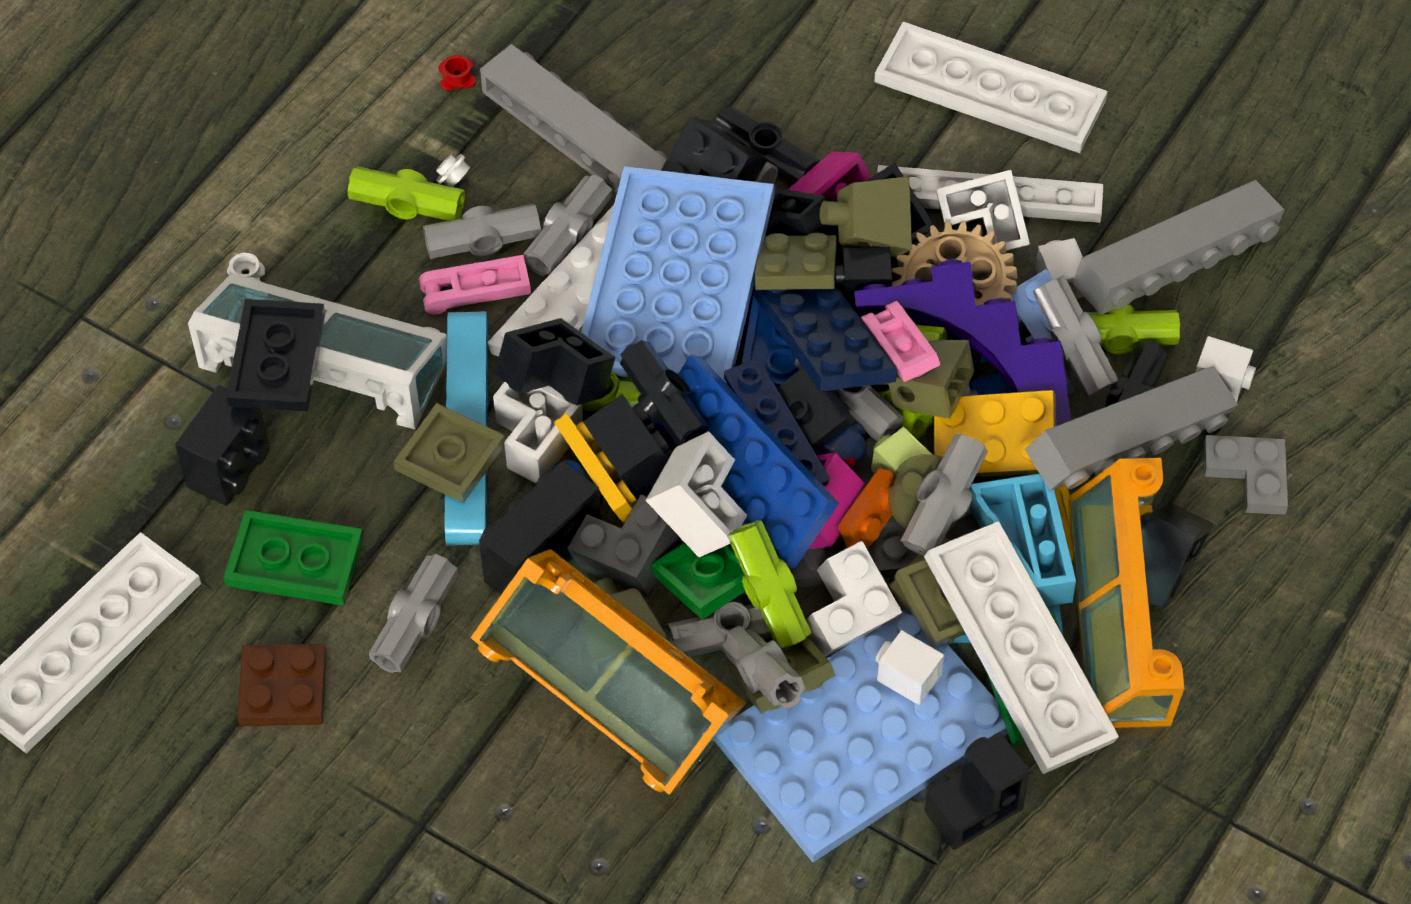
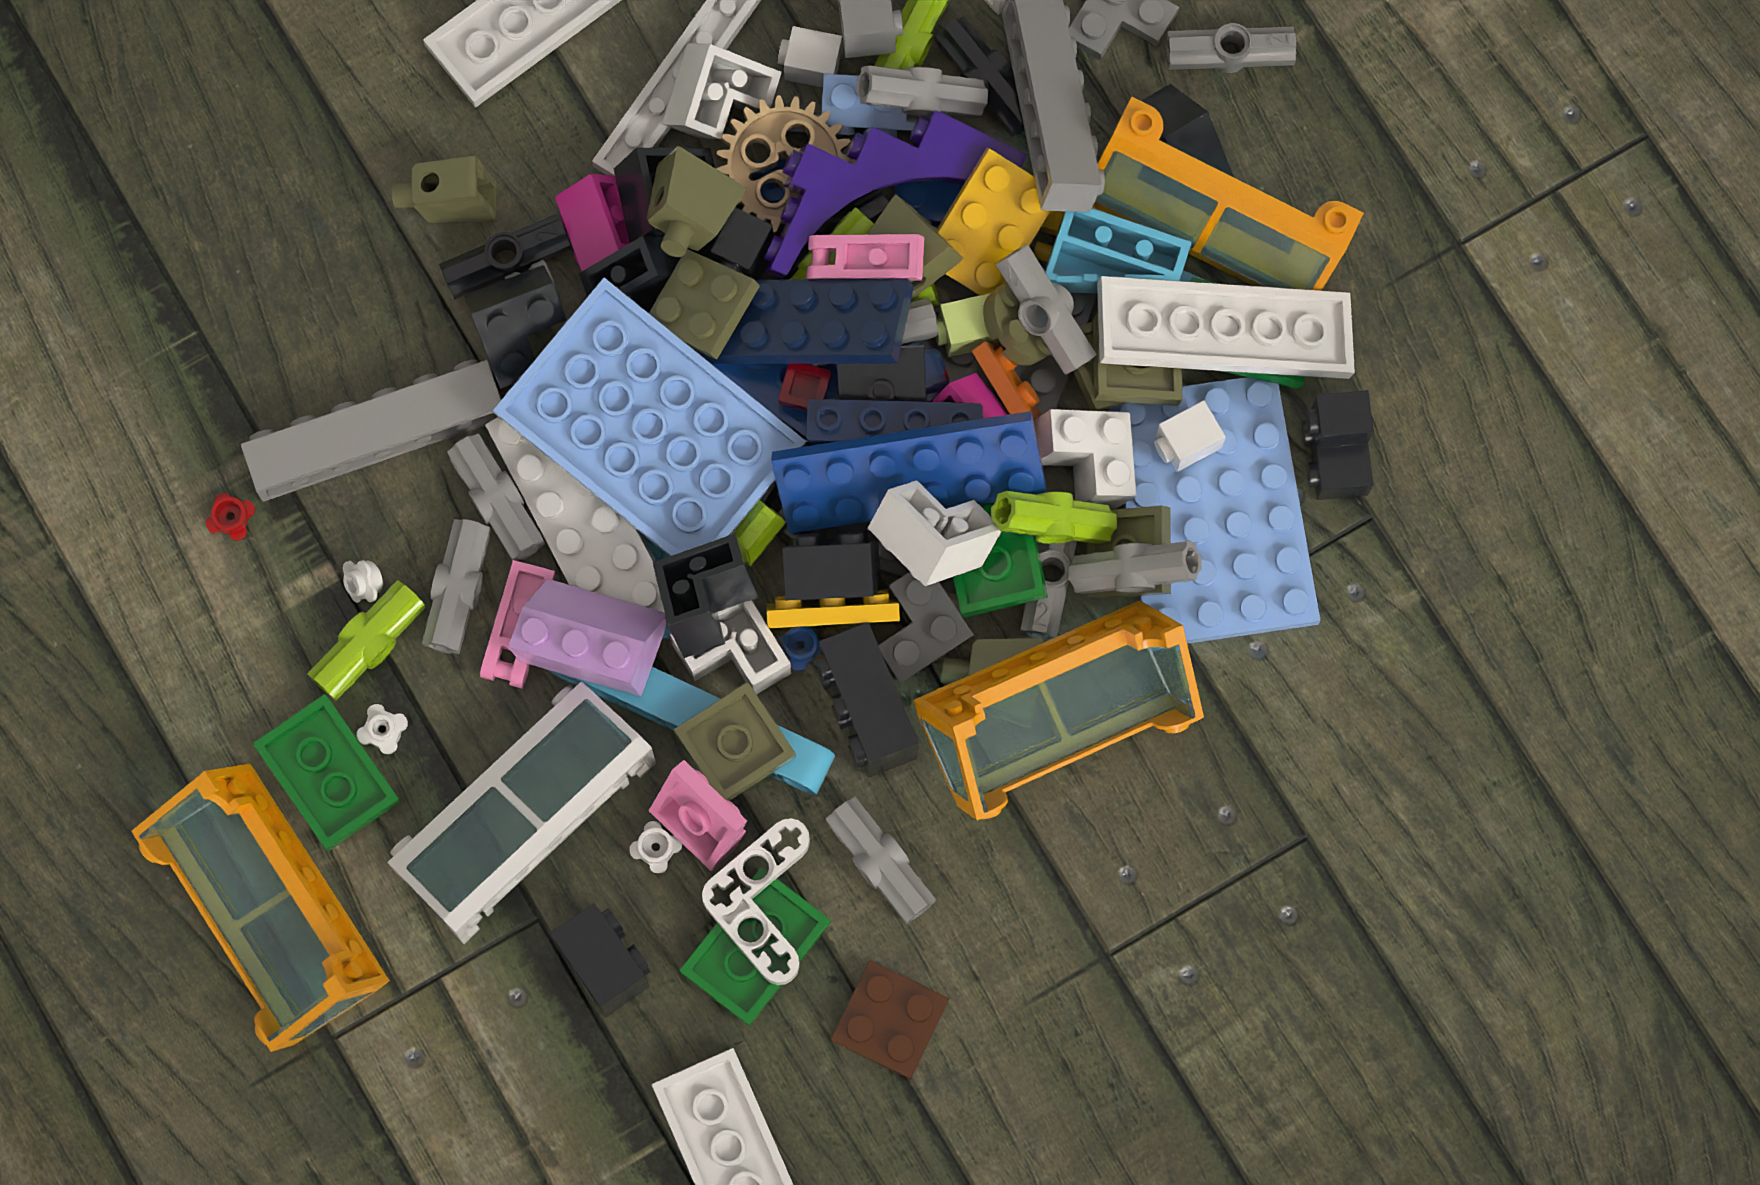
camera: 65 degrees left, 20 degrees up
black plate [226,299,325,411] -> none
white plate [227,253,265,280] -> none
black piece [620,340,709,446] -> none
none -> windscreen [131,763,390,1052]
none -> green plate [252,694,401,852]
none -> white plate [357,704,408,754]
none -> olive torso [392,156,497,223]
none -> lavender slope [508,579,667,697]
none -> white plate [630,821,682,874]
none -> bright pink plate [649,760,747,871]
none -> white beam [702,818,810,985]
none -> dark red plate [778,364,832,412]
none -> light grey piece [1166,23,1296,73]

